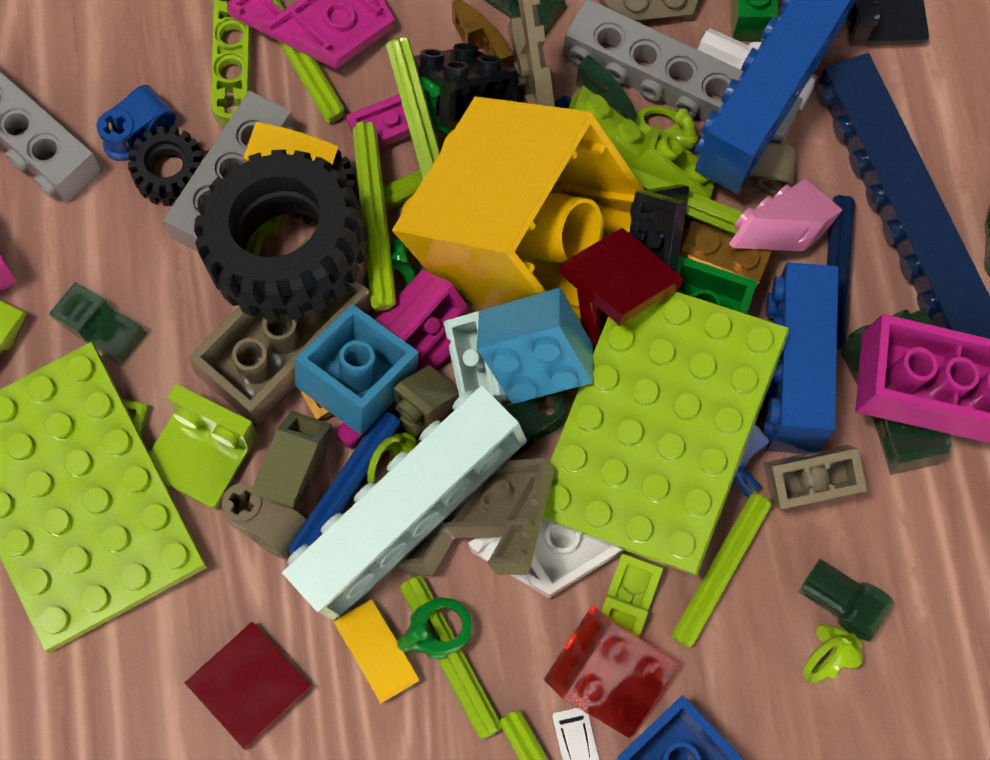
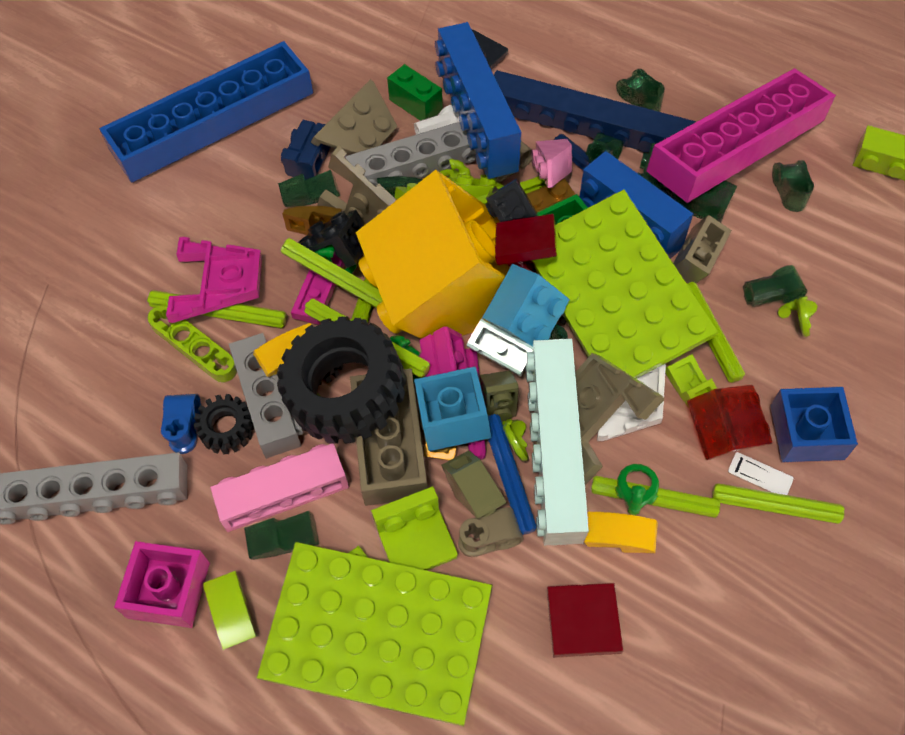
camera: 45 degrees left, 10 degrees down
none -> bright pink brick [210,443,349,532]
none -> clear green piece [585,132,624,163]

